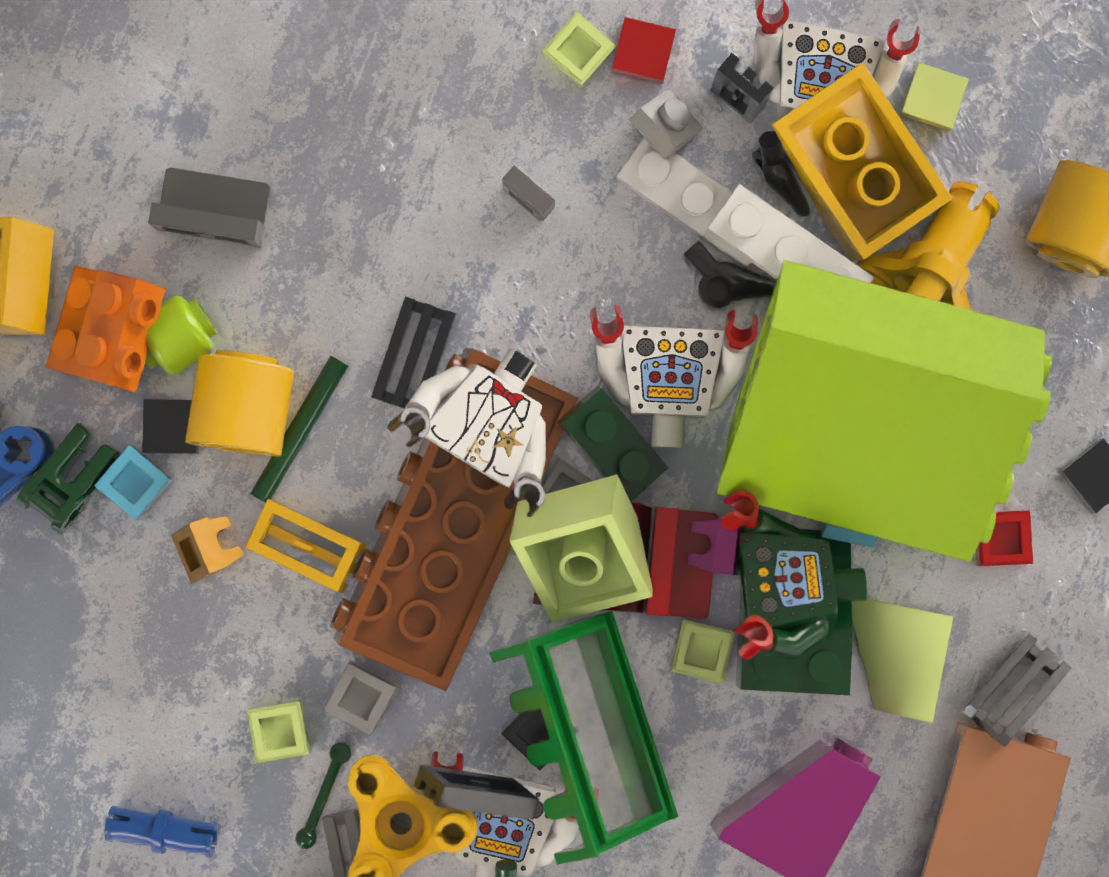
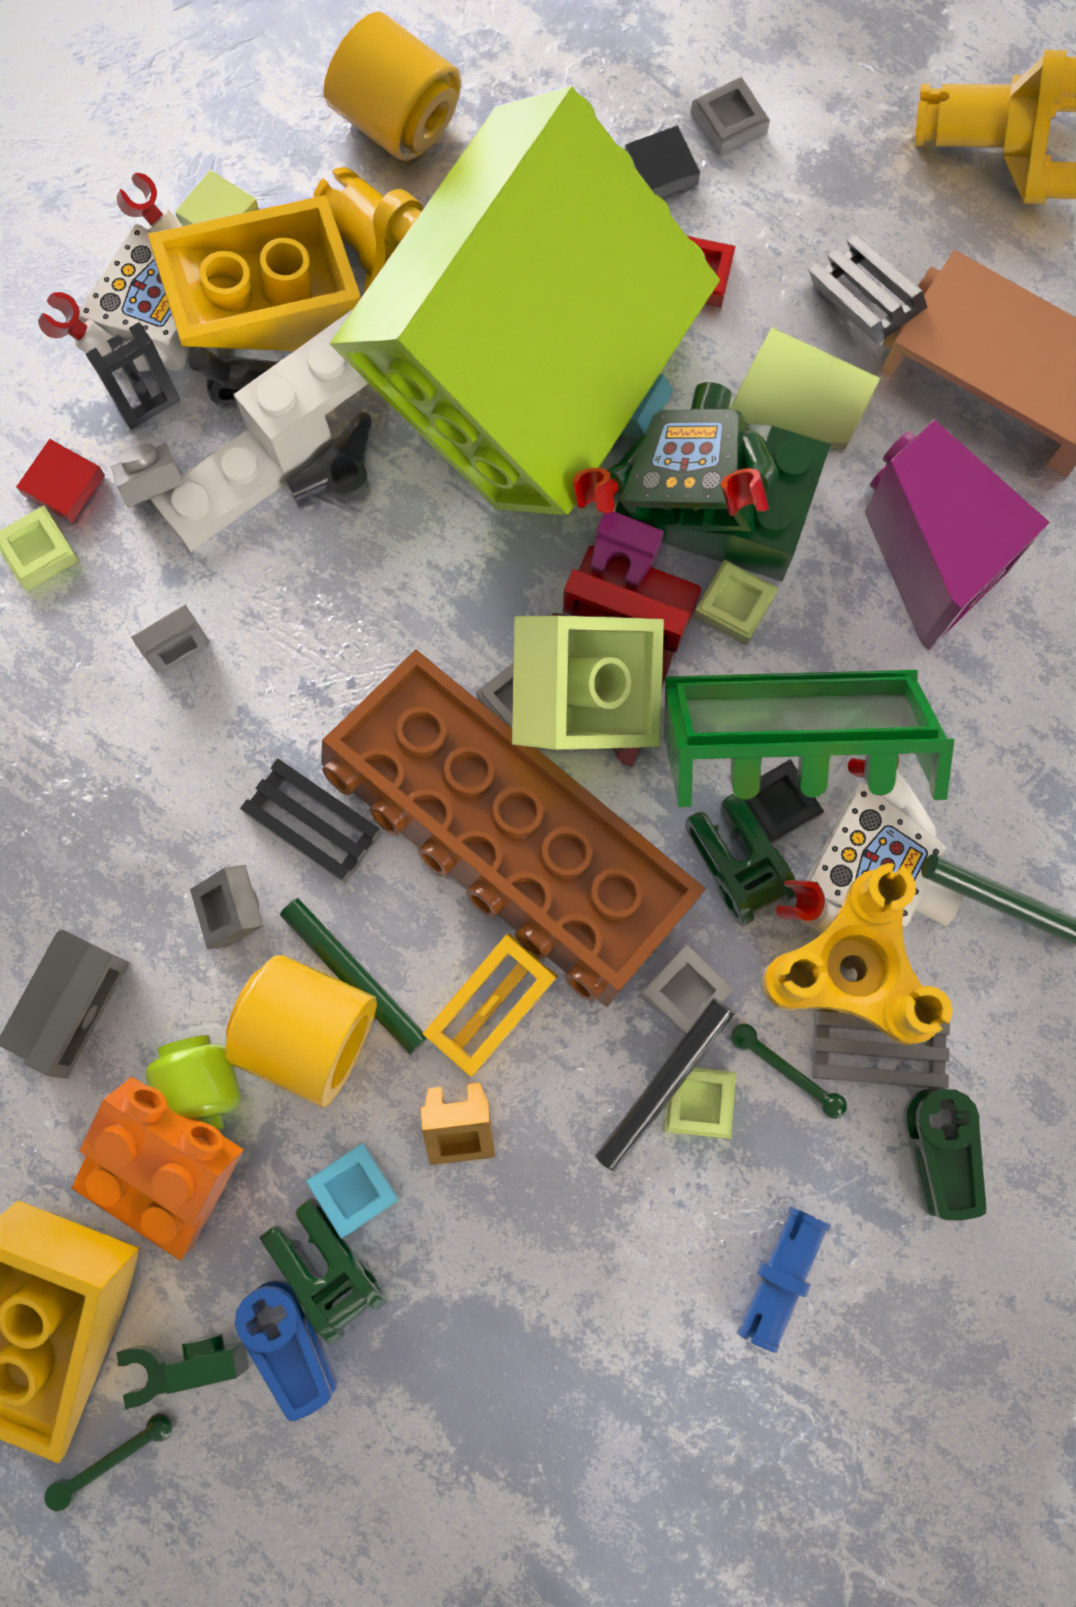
camera: 75 degrees left, 10 degrees down
black tile [142,399,199,454] -> none
white torso [388,348,546,517] -> none
black tile [414,765,539,820] -> none
dark green plate [557,387,668,502] -> none
torso [589,305,758,448] -> none
none -> flat silver plate [190,865,263,950]
none -> black bar [595,998,735,1172]
none -> dark green piece [685,793,796,927]

